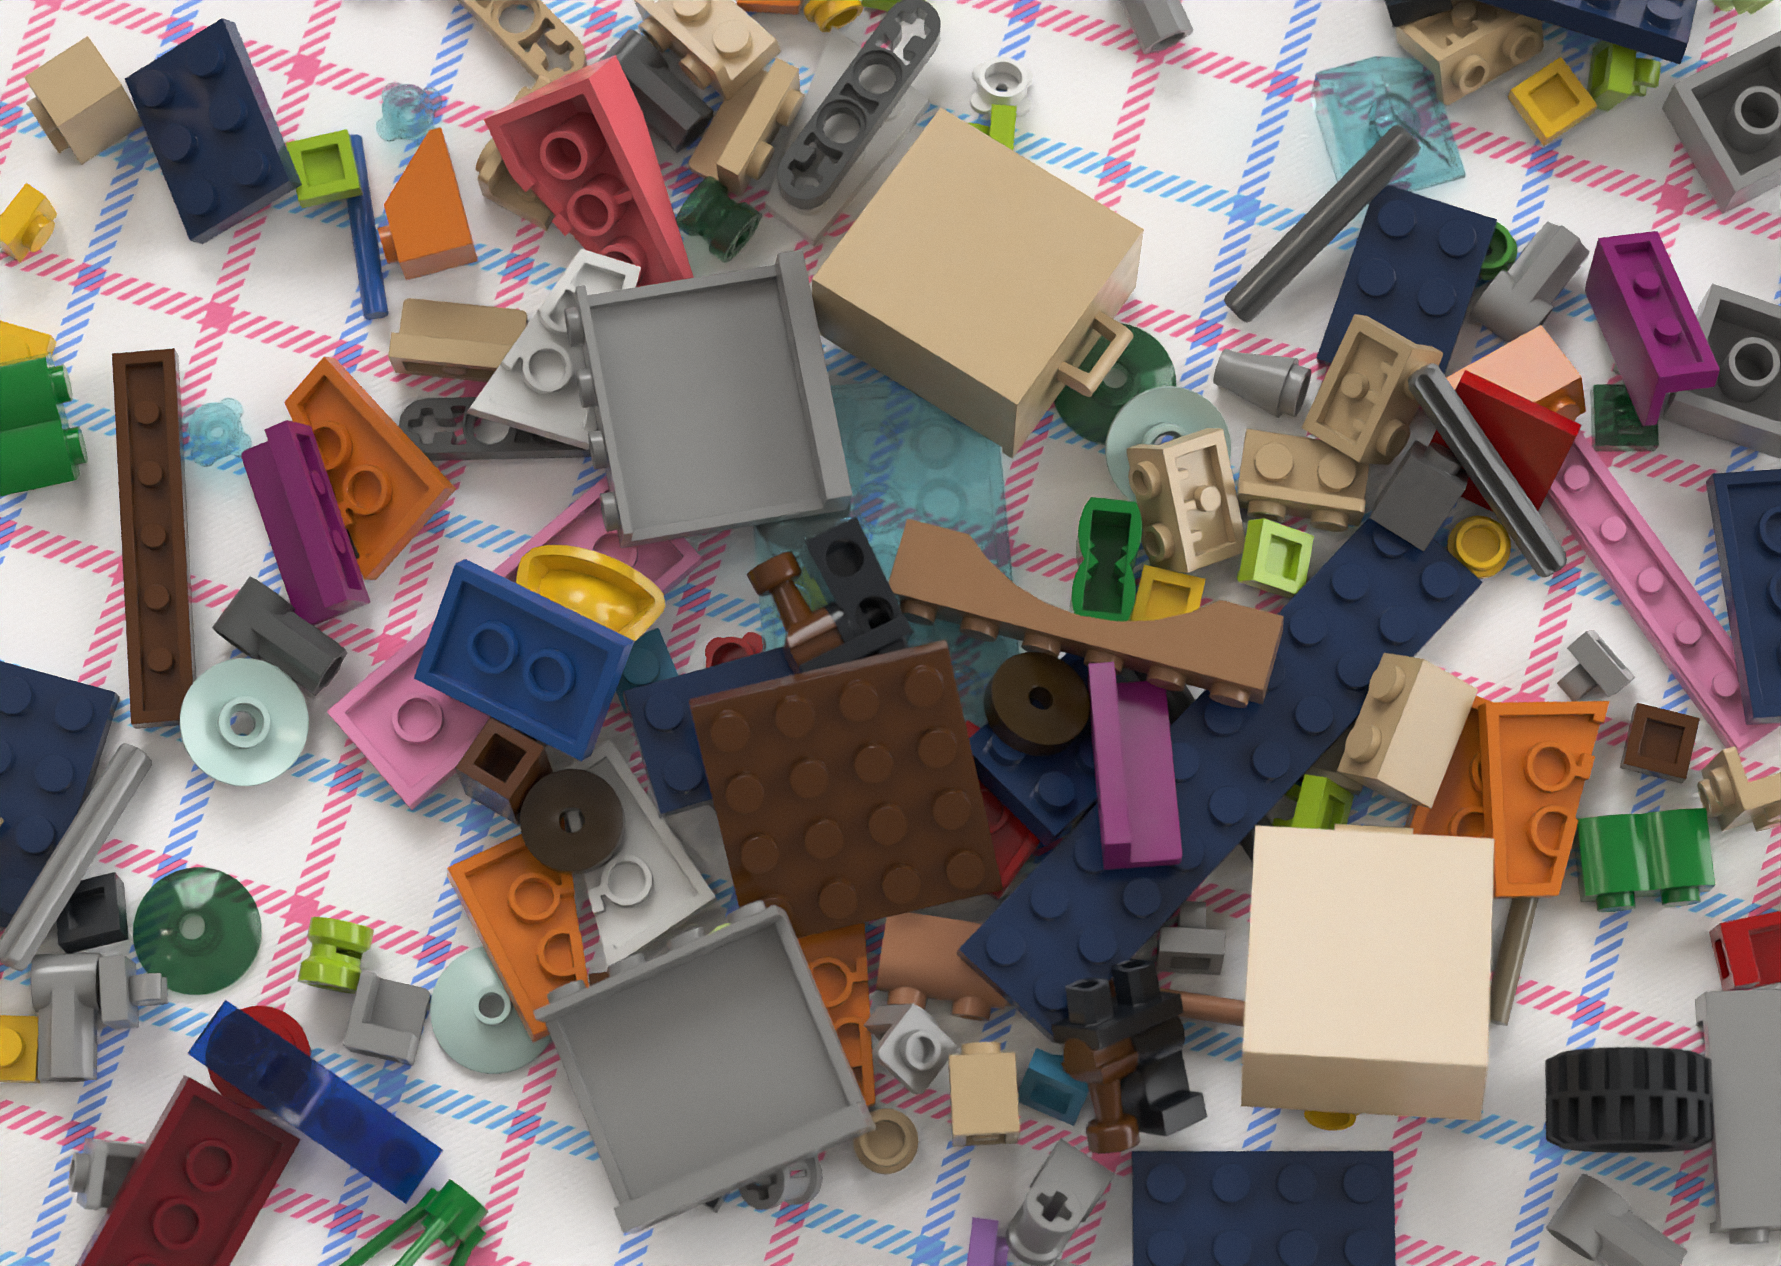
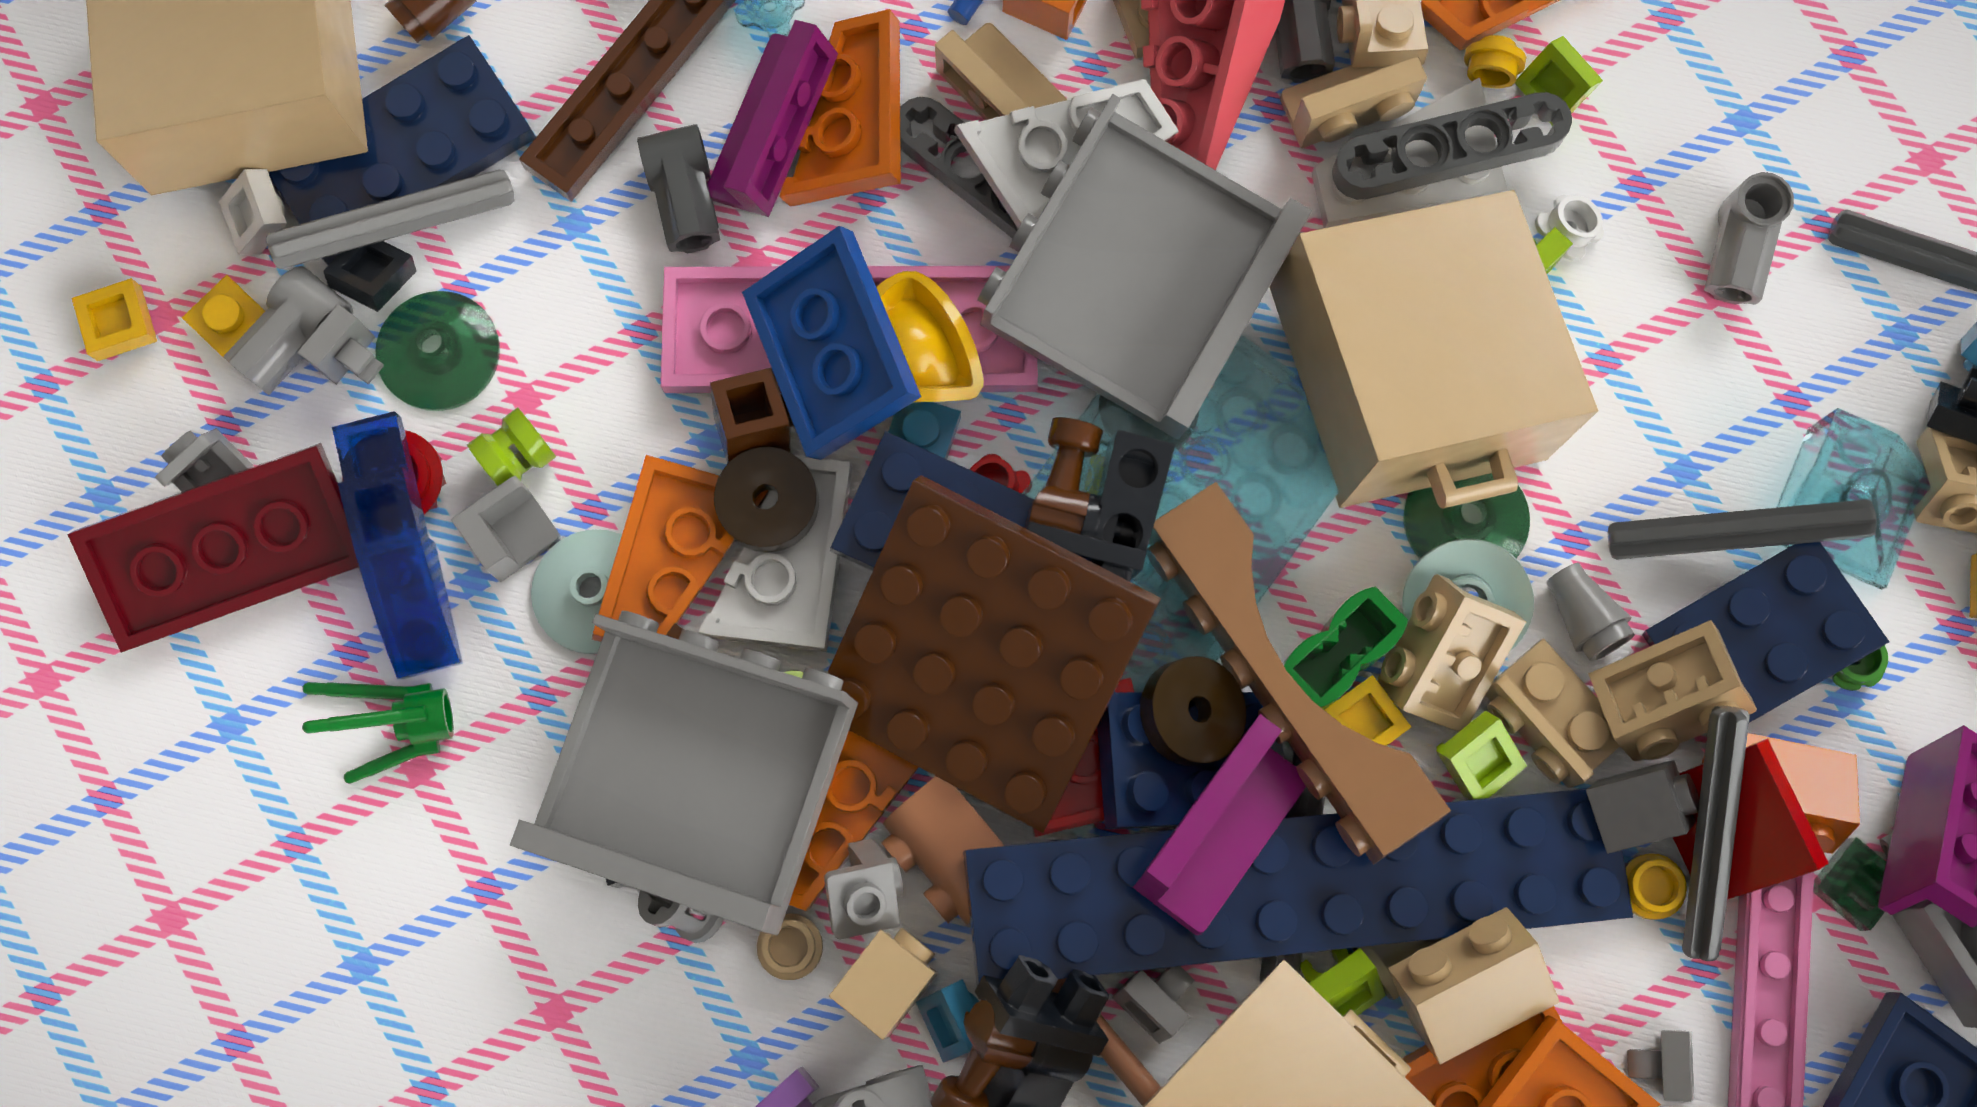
camera: 40 degrees right, 0 degrees up
light aqua dish [179,658,309,787] -> none
clear green wheel [676,176,762,263] -> none
light grey piece [1469,221,1590,343] -> none

